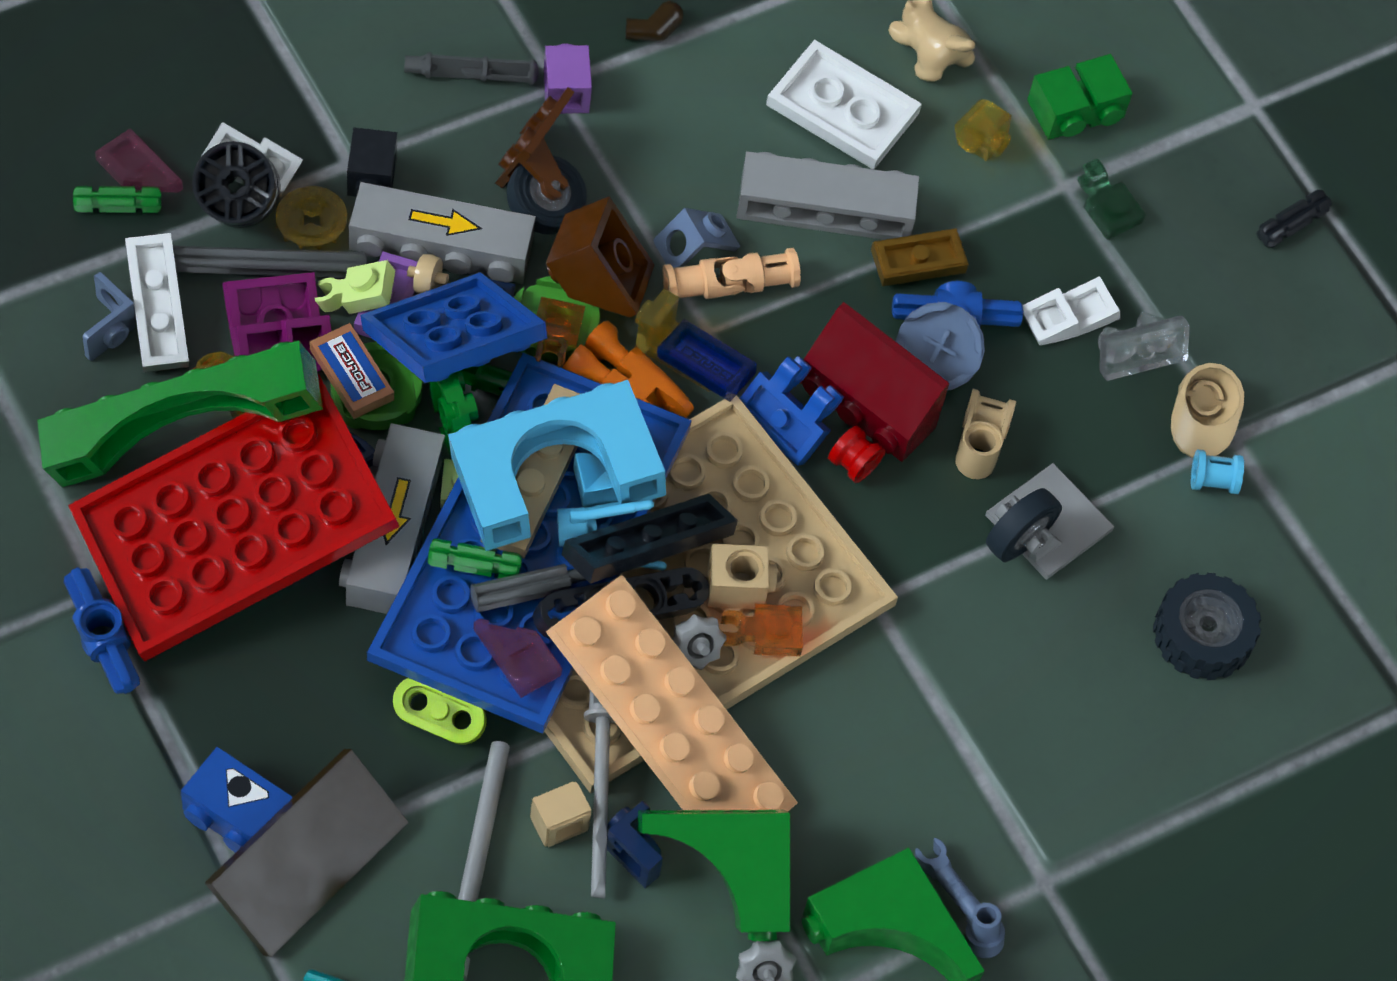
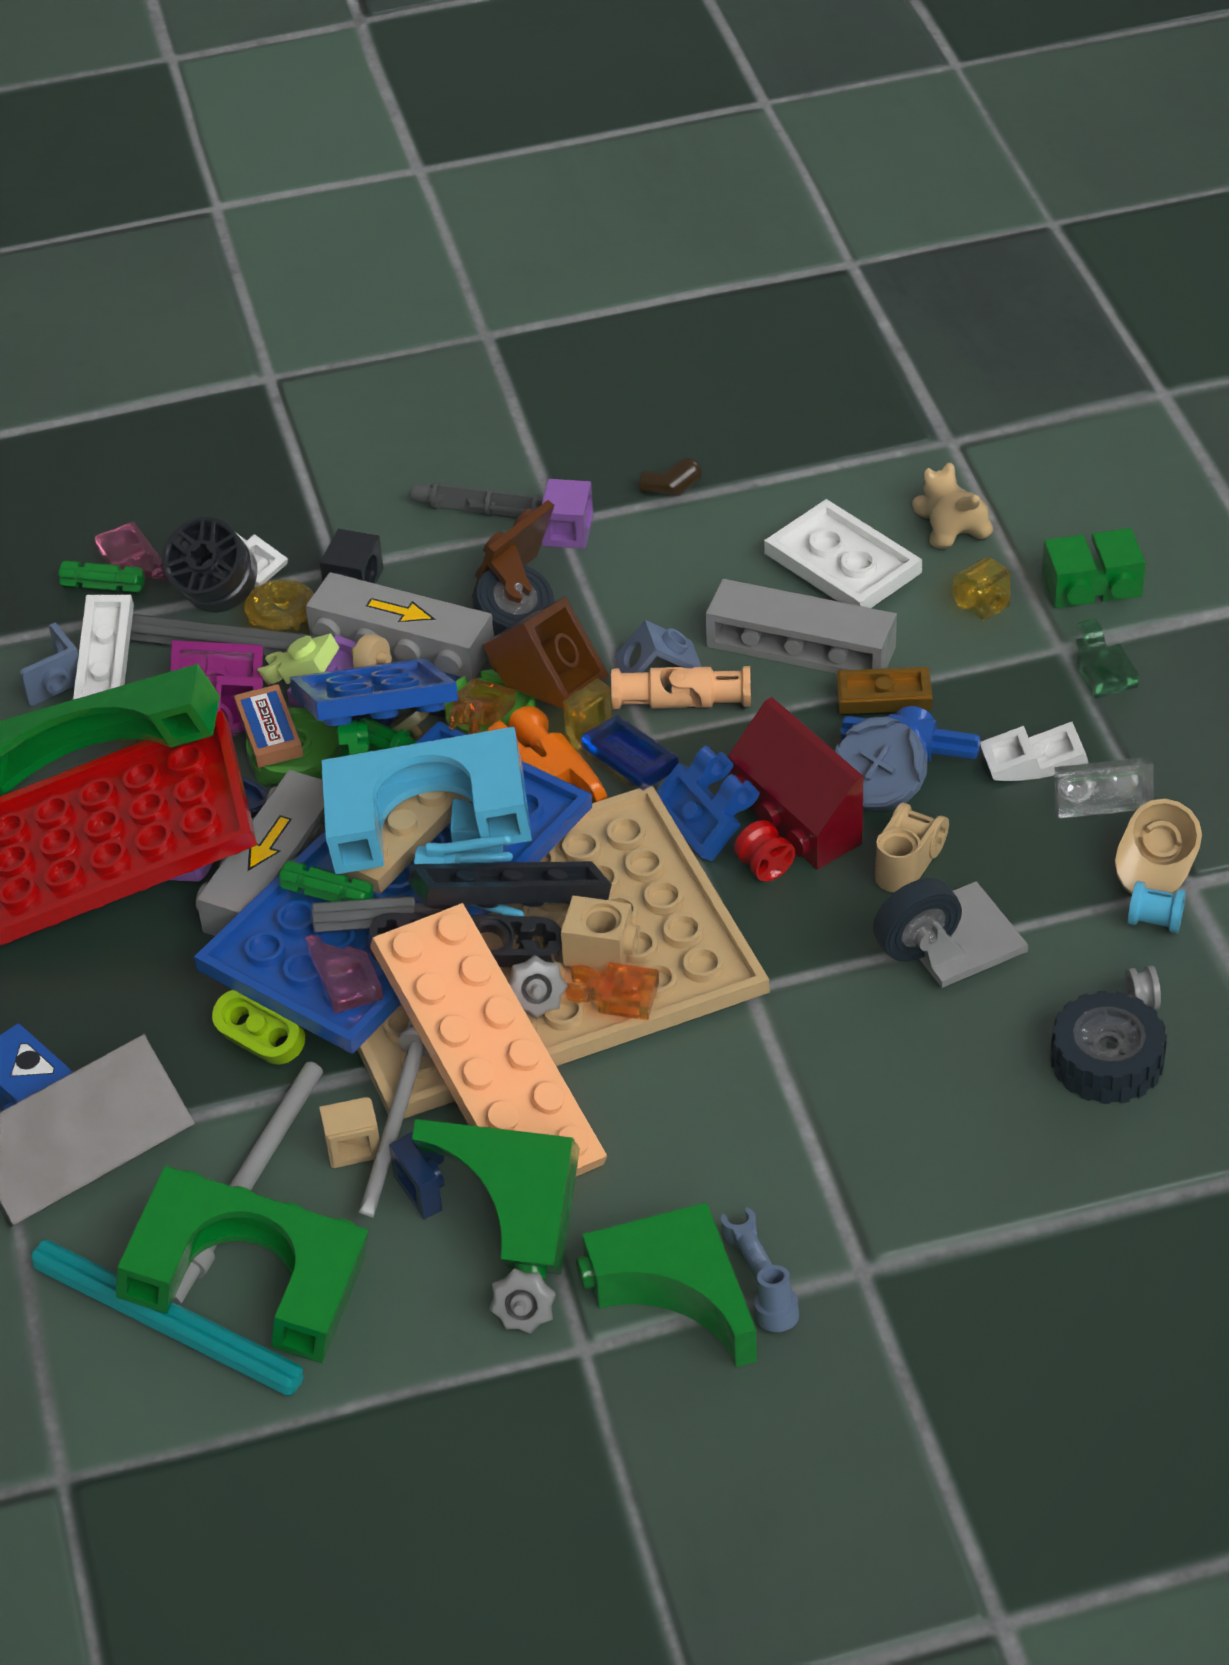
camera: 25 degrees right, 15 degrees down
none -> light grey bush [1125,965,1161,1011]

